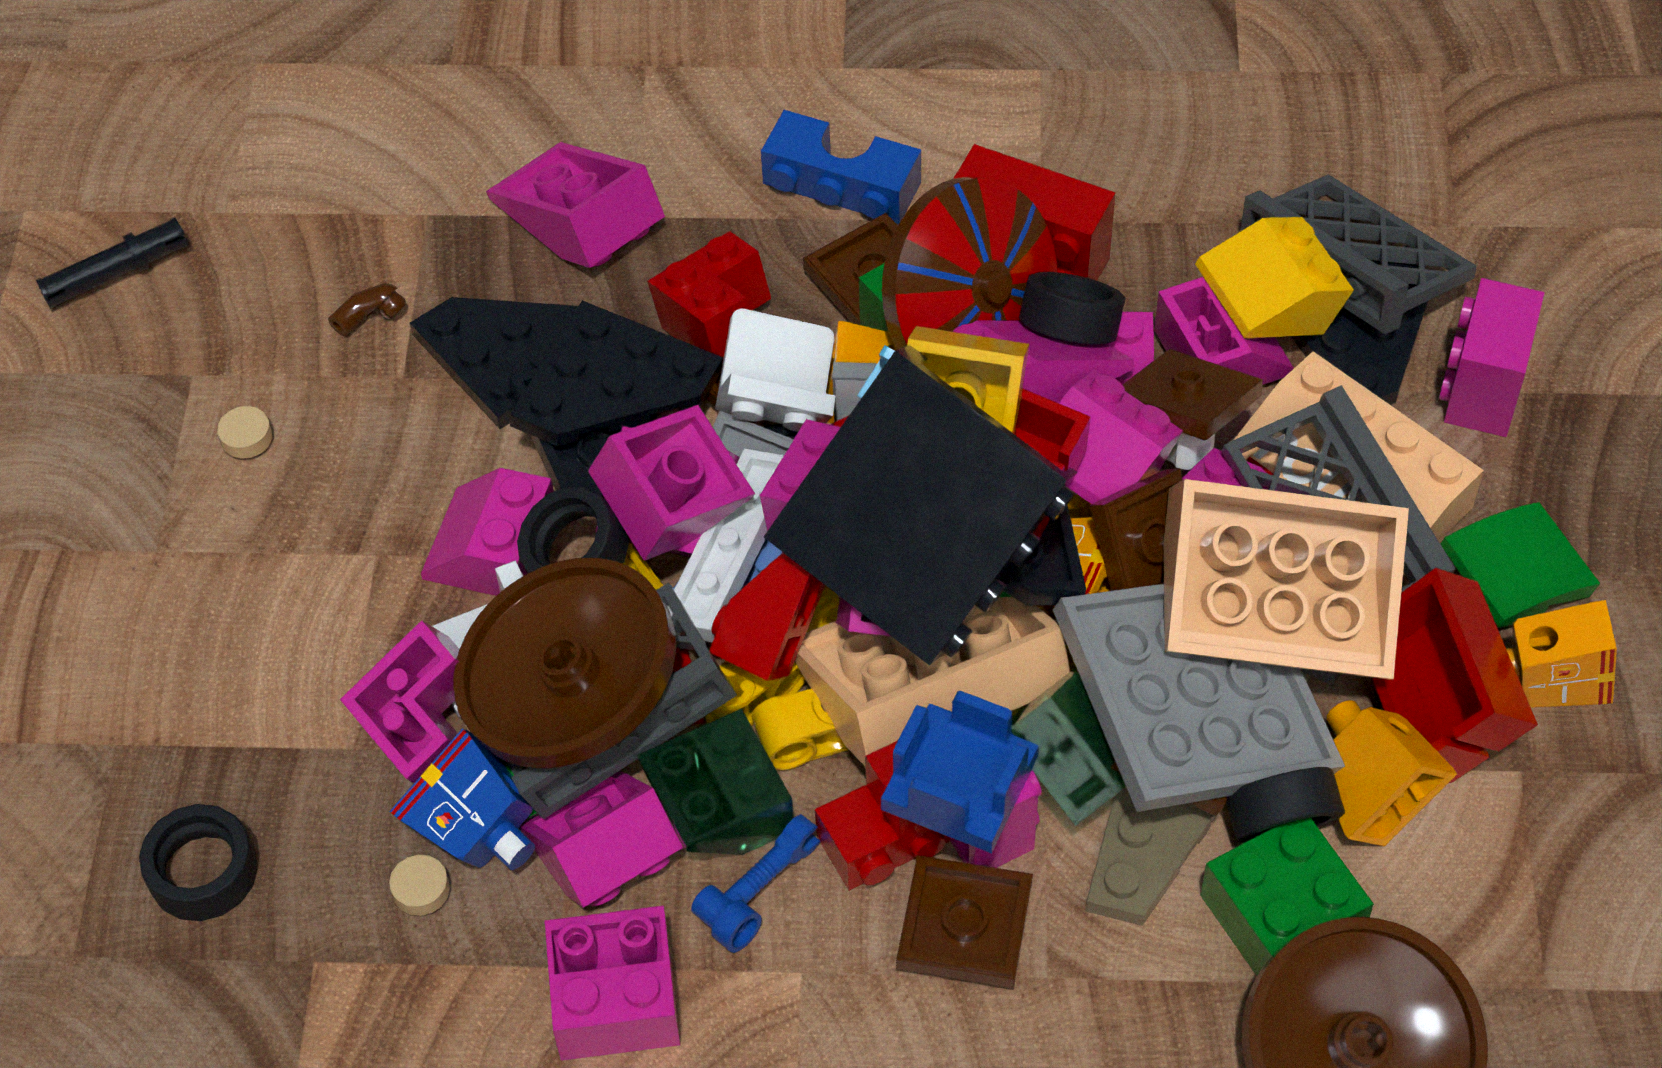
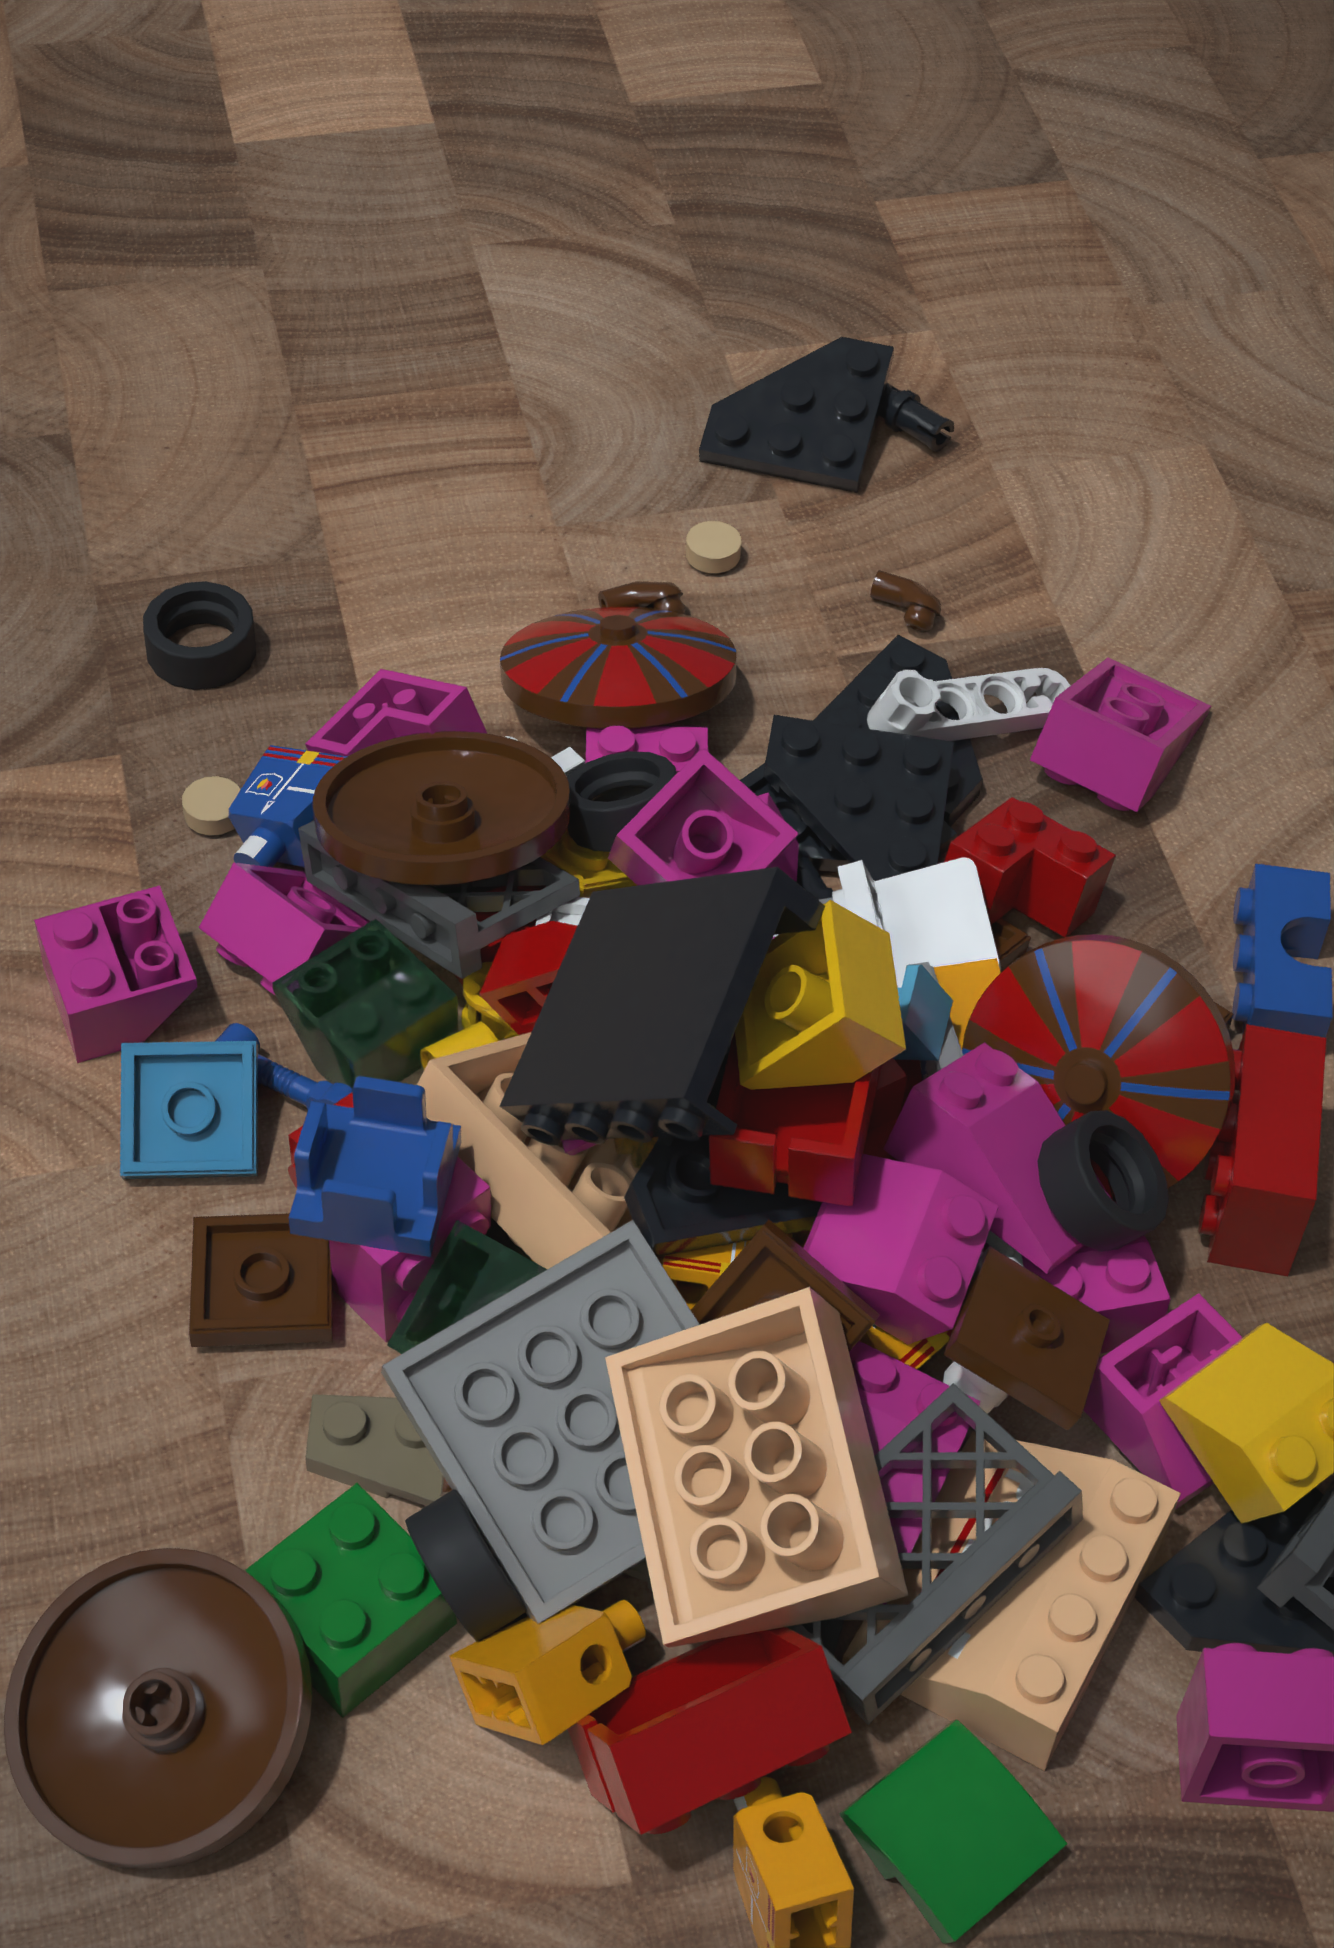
camera: 70 degrees right, 5 degrees down
none -> dark azure tile [120,1041,258,1179]
none -> dish [500,607,737,728]
none -> reddish brown arm [598,581,685,614]
none -> black plate [699,337,894,493]
none -> white beam [867,668,1071,741]

